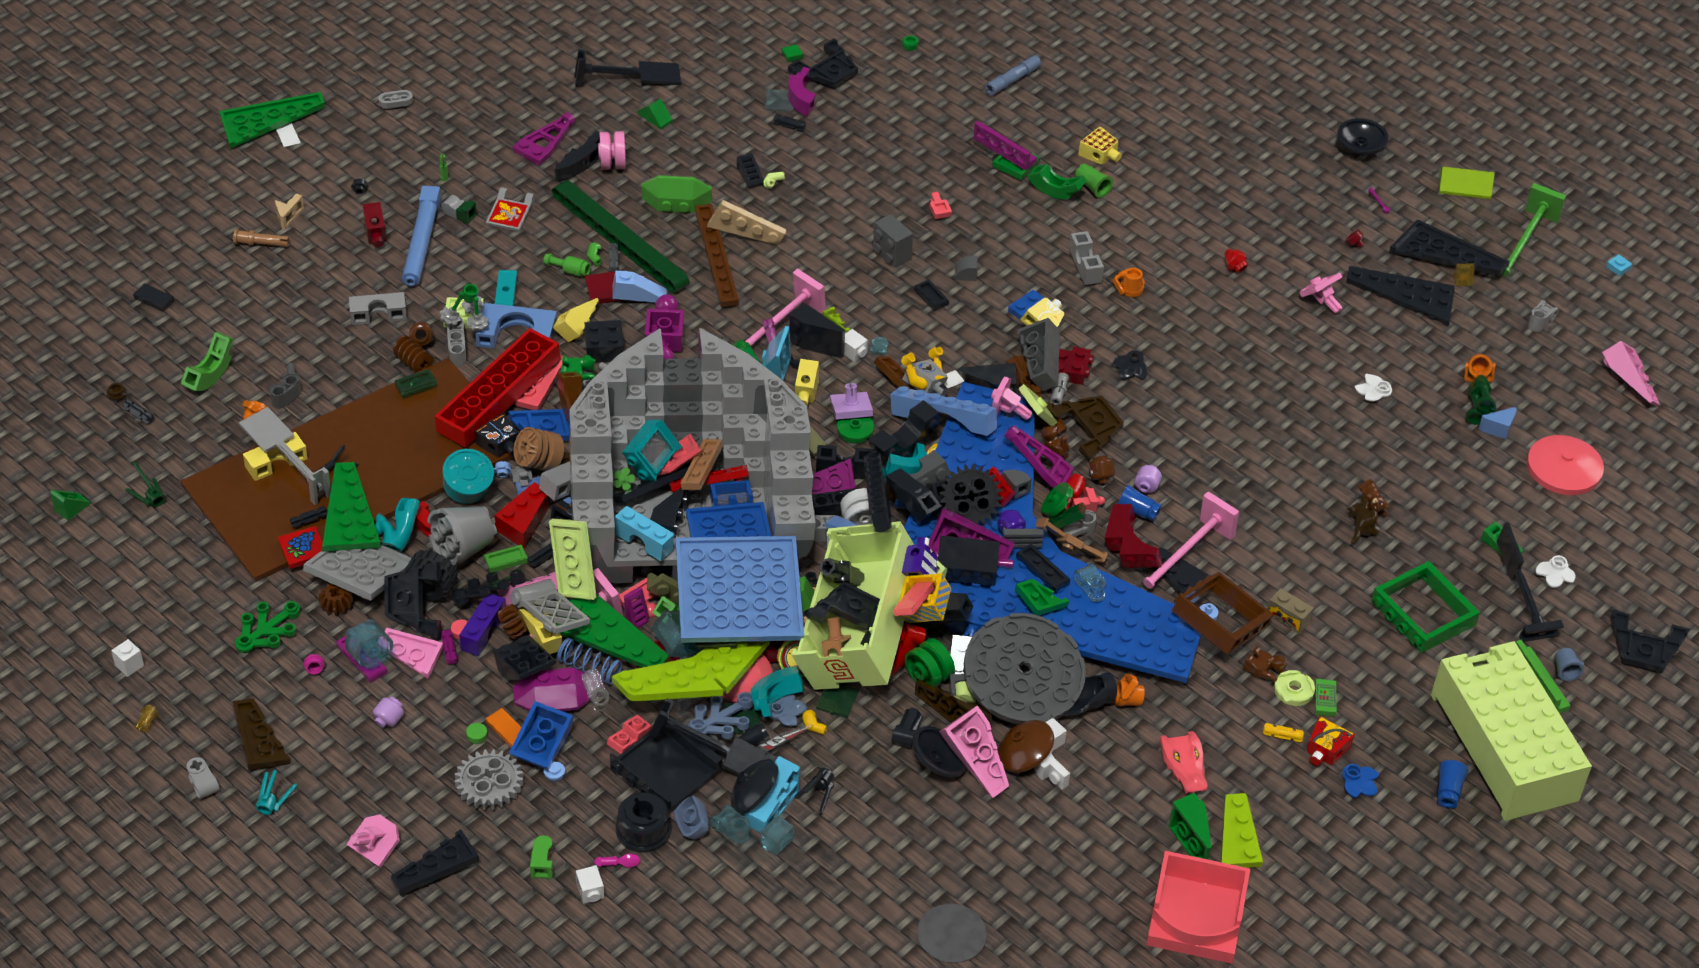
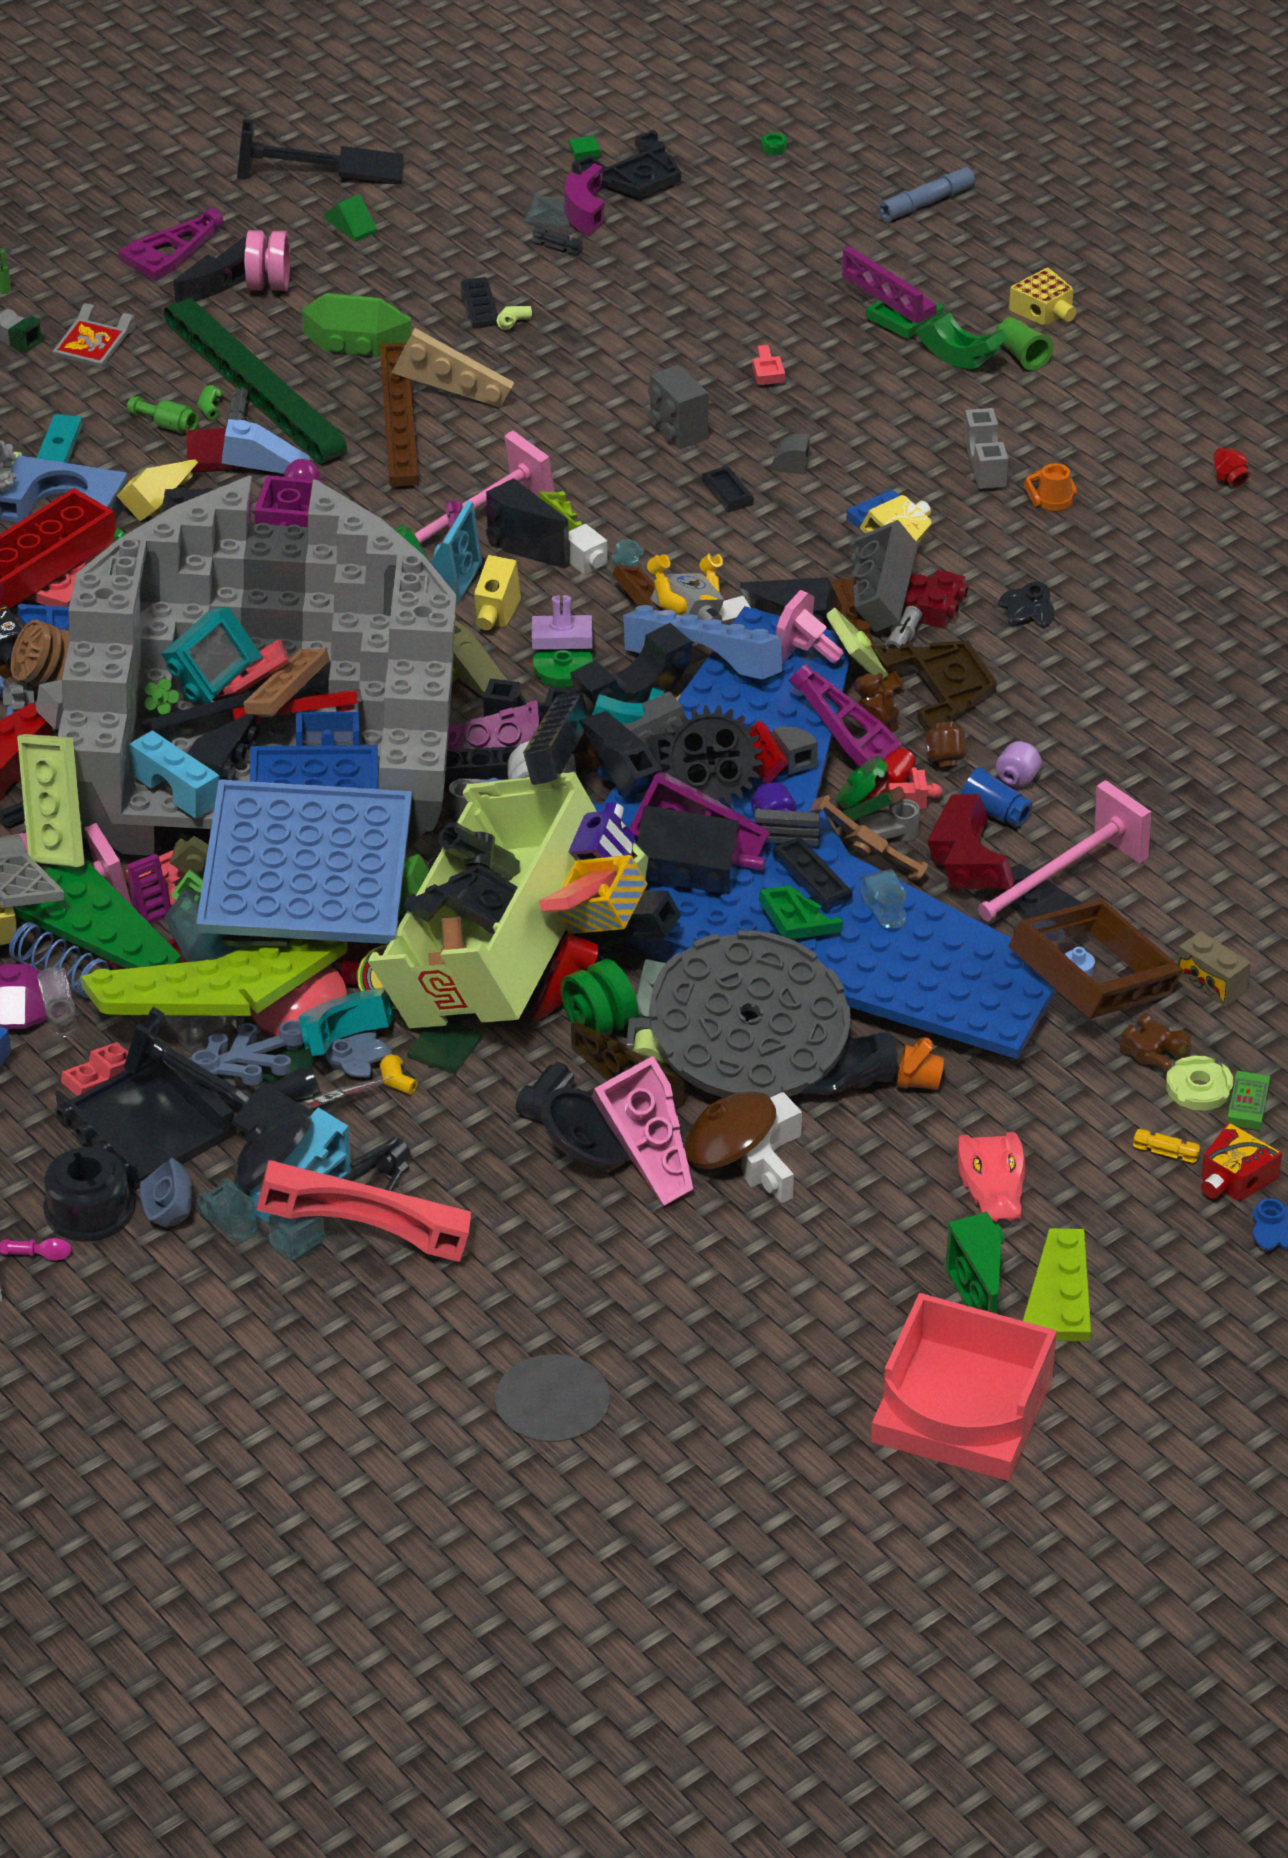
camera: 10 degrees right, 5 degrees down
none -> coral arch [256,1160,471,1262]

